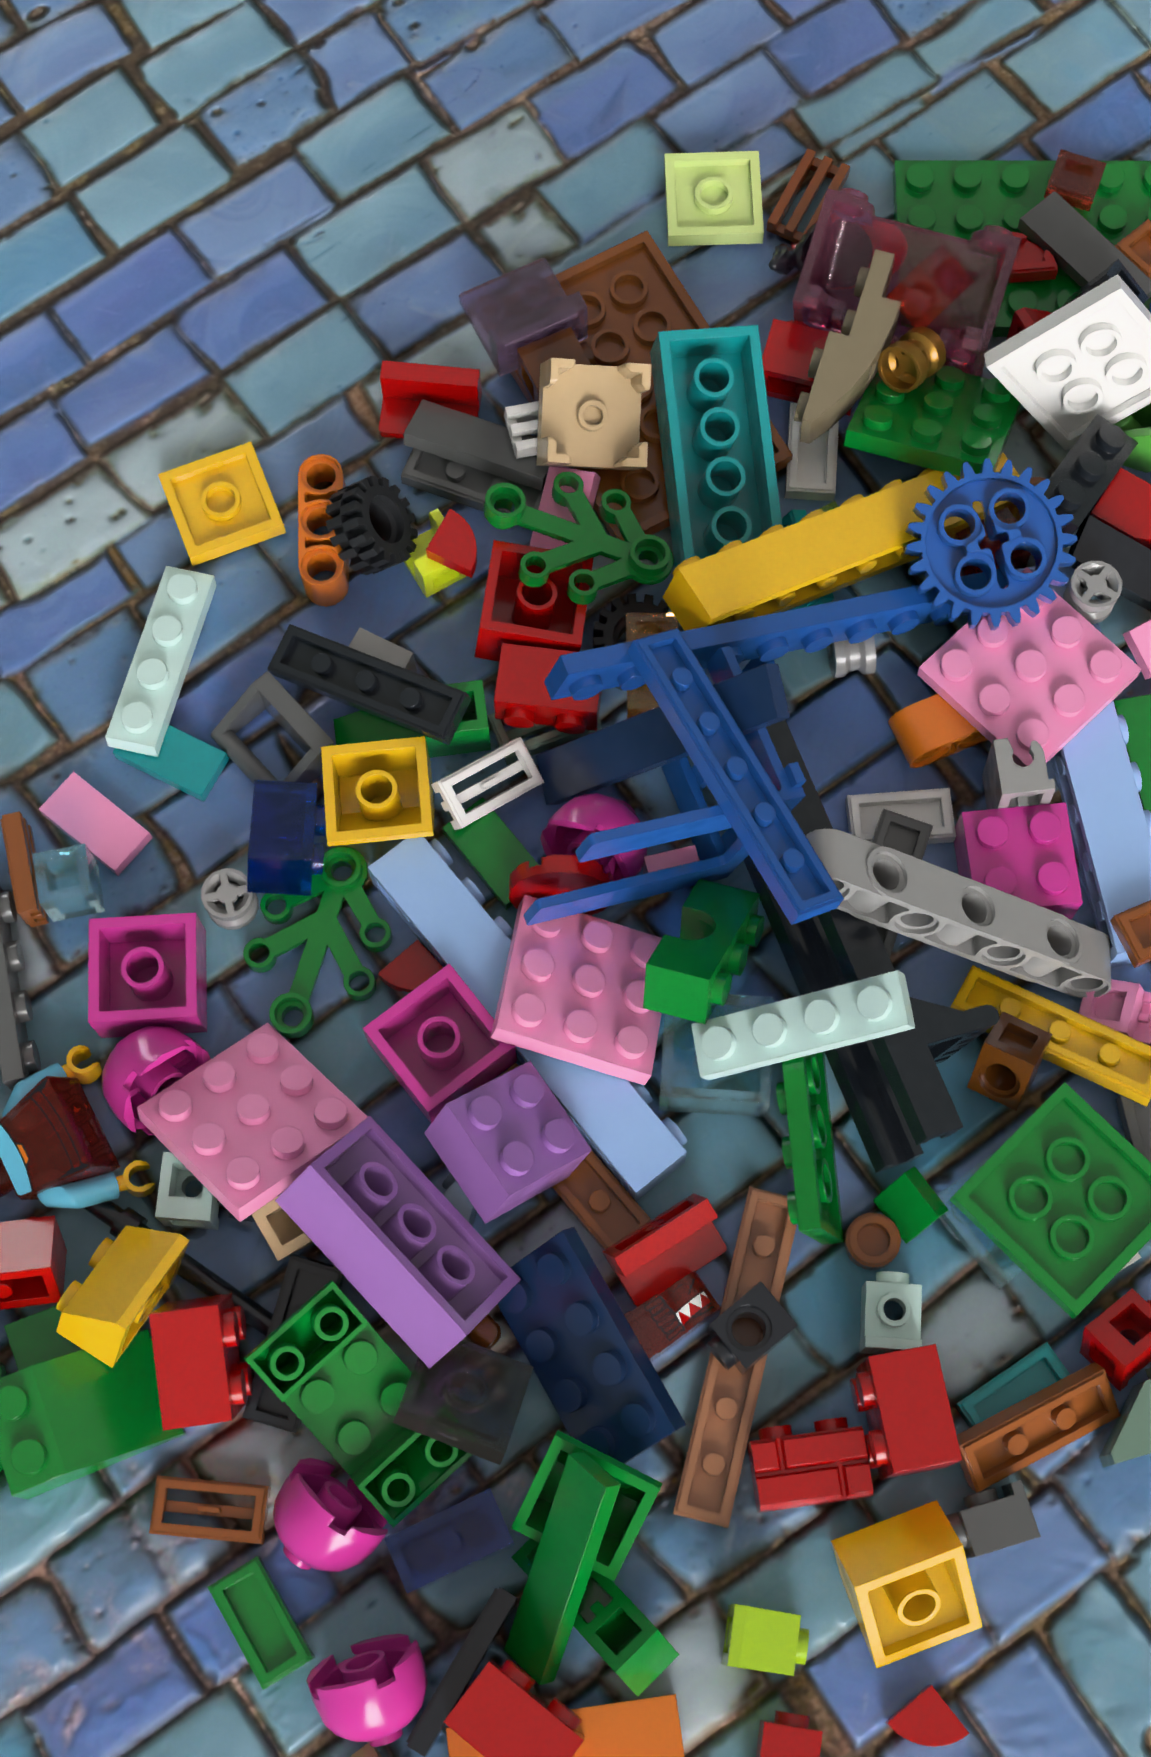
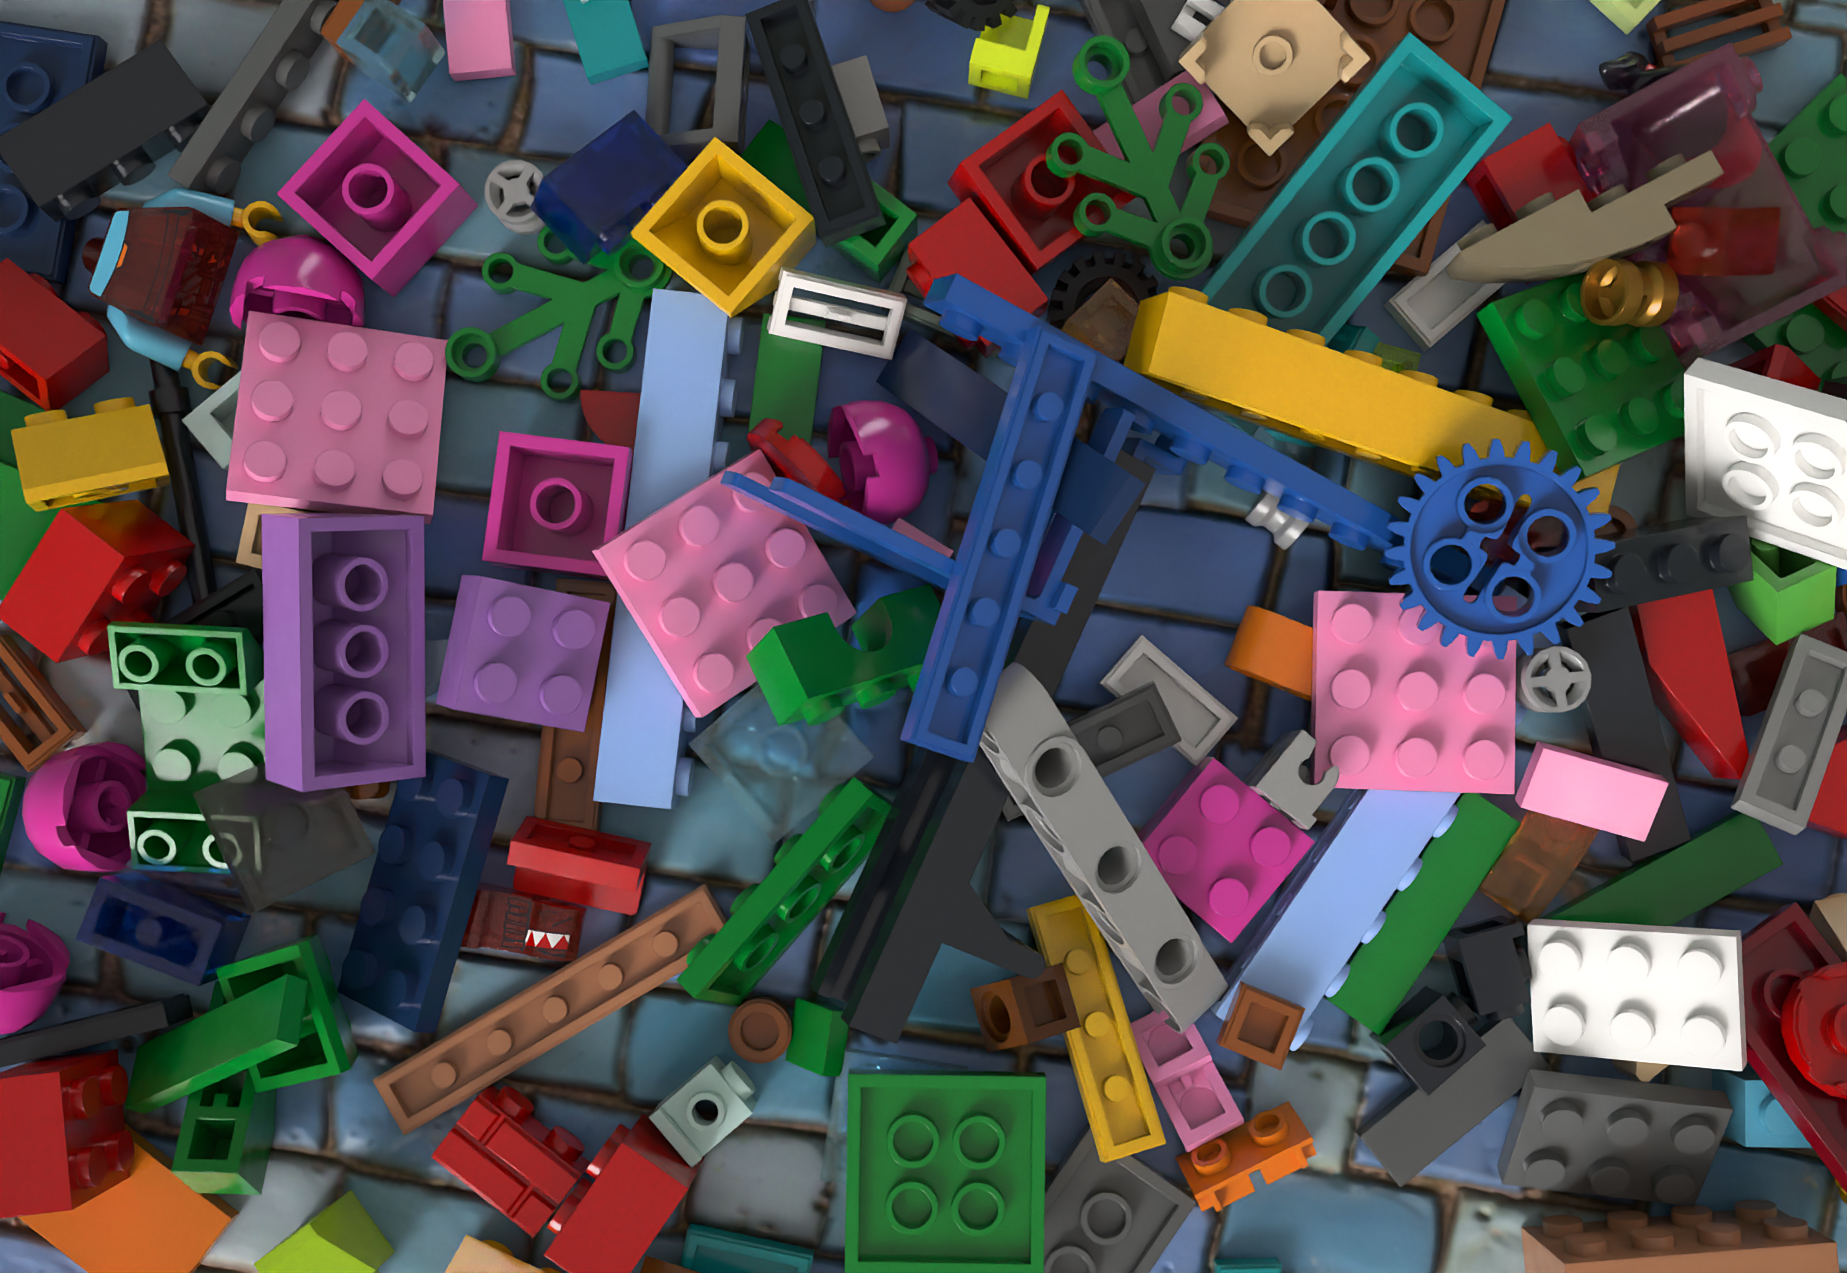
camera: 45 degrees right, 15 degrees up
red tile [426,509,477,578] -> none
light aqua plate [691,970,915,1080] -> none
black brick [707,1281,798,1375] -> none

